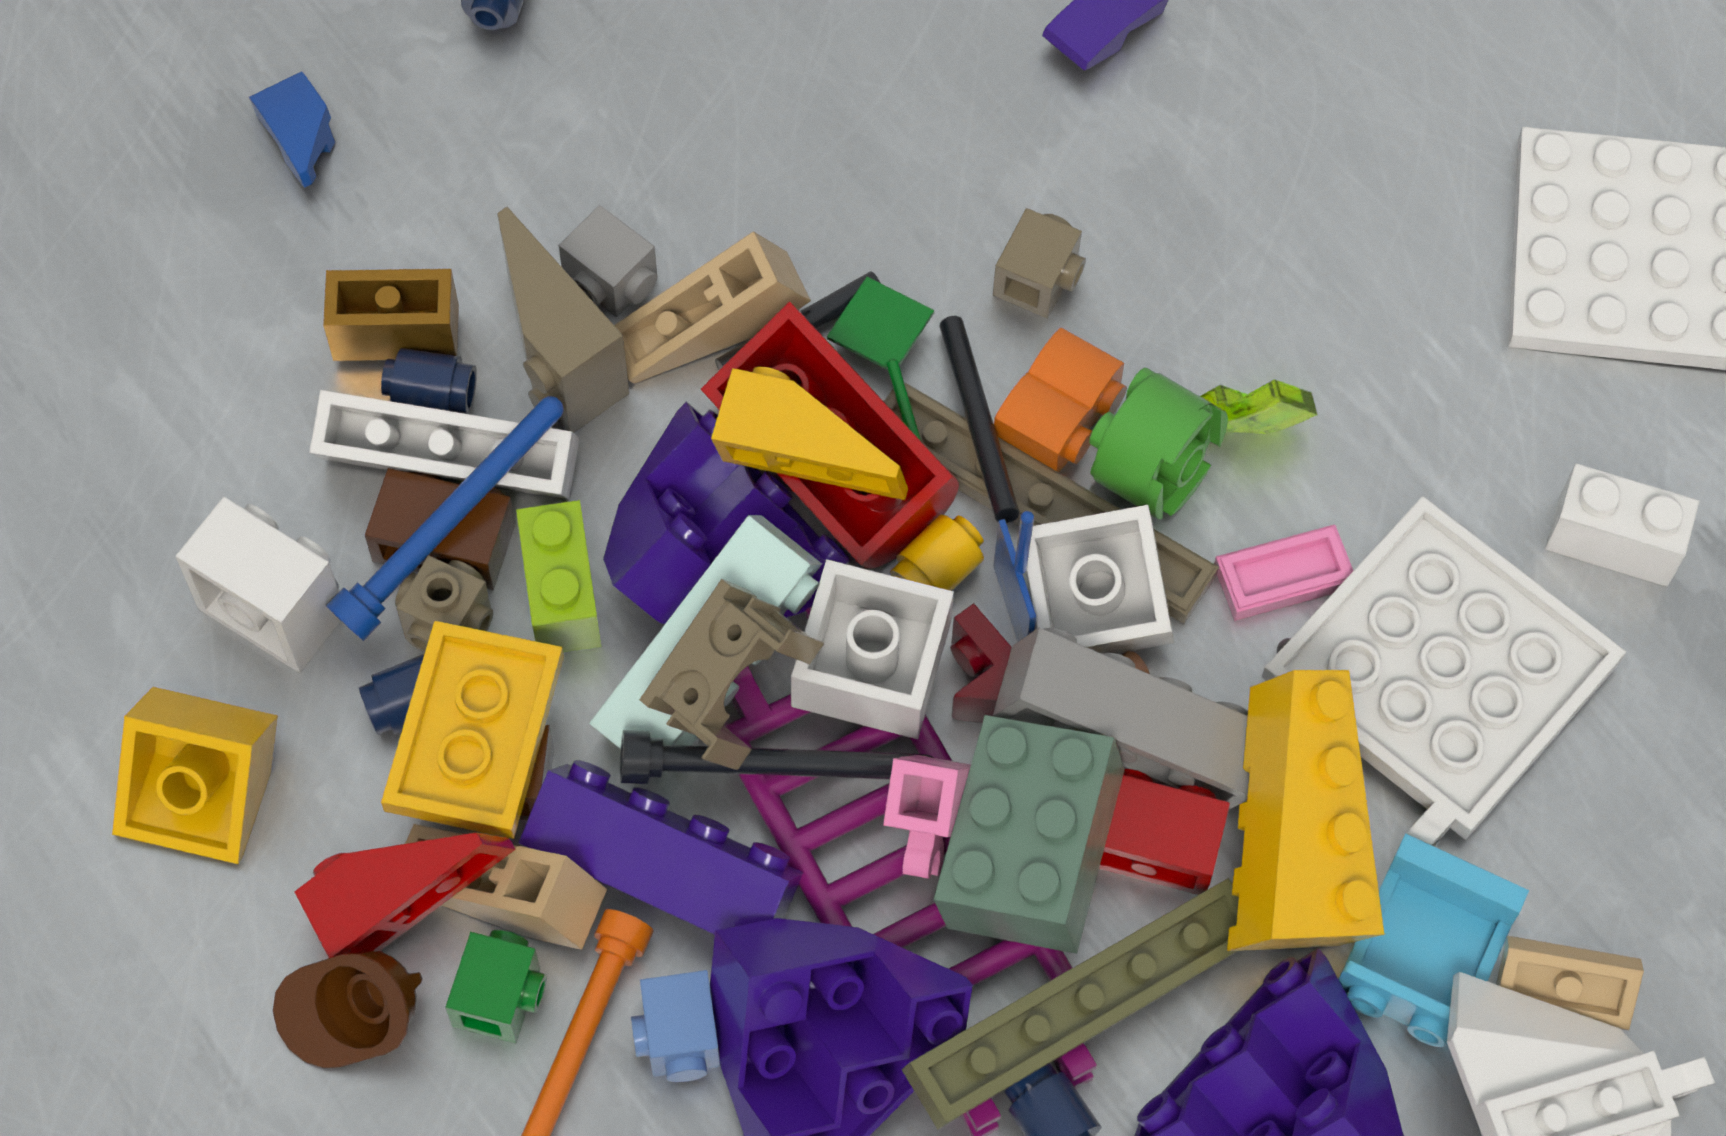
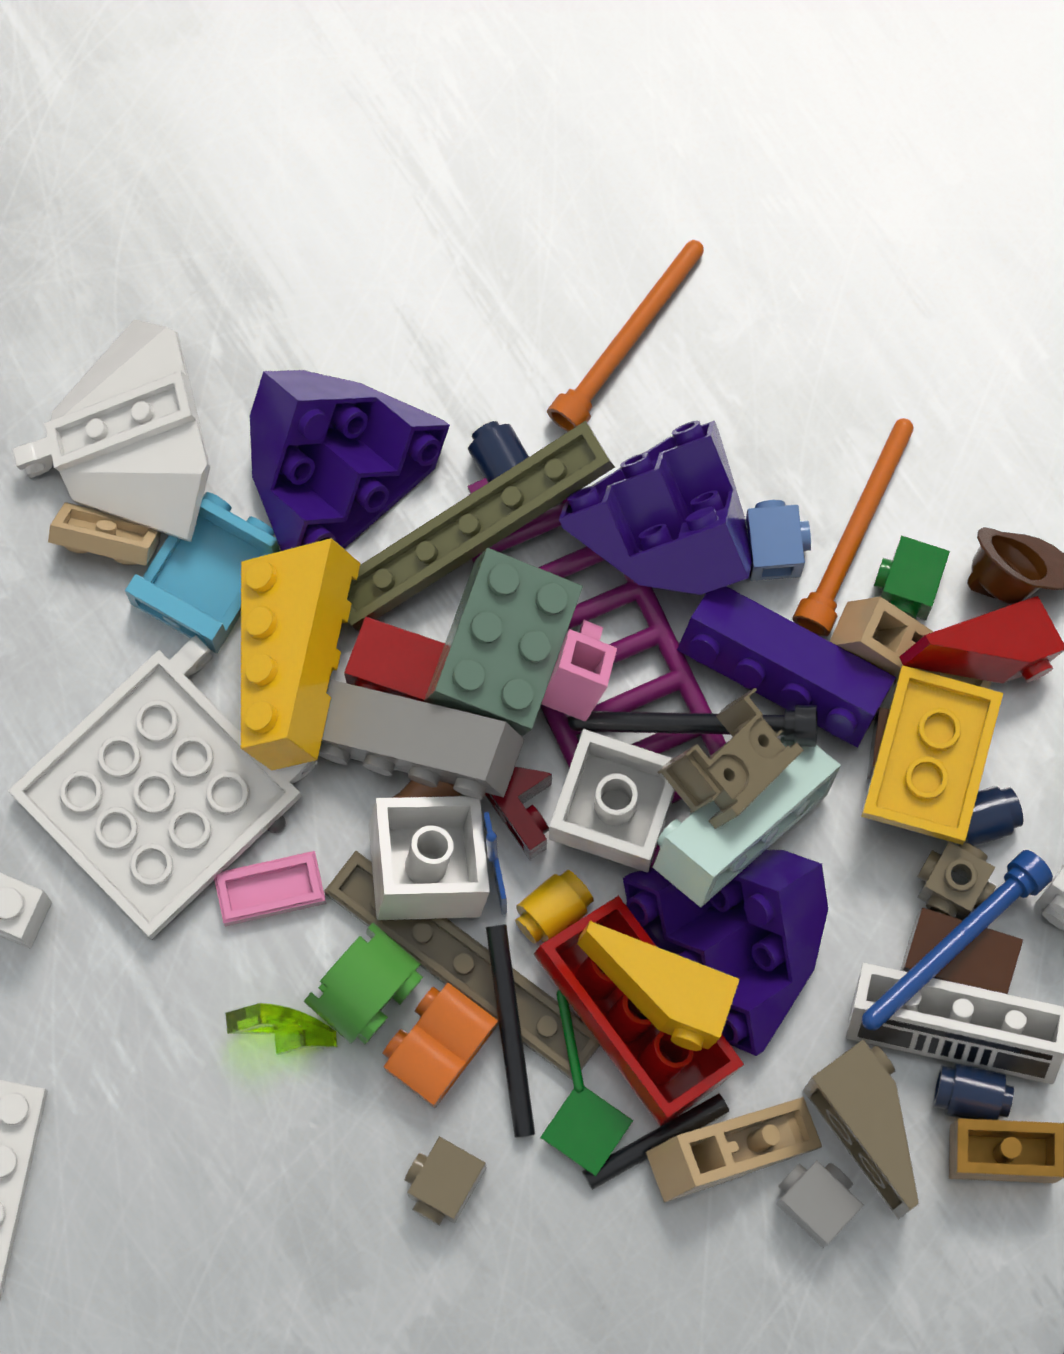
camera: 175 degrees left, 10 degrees up
lime brick [516,500,602,653] -> none

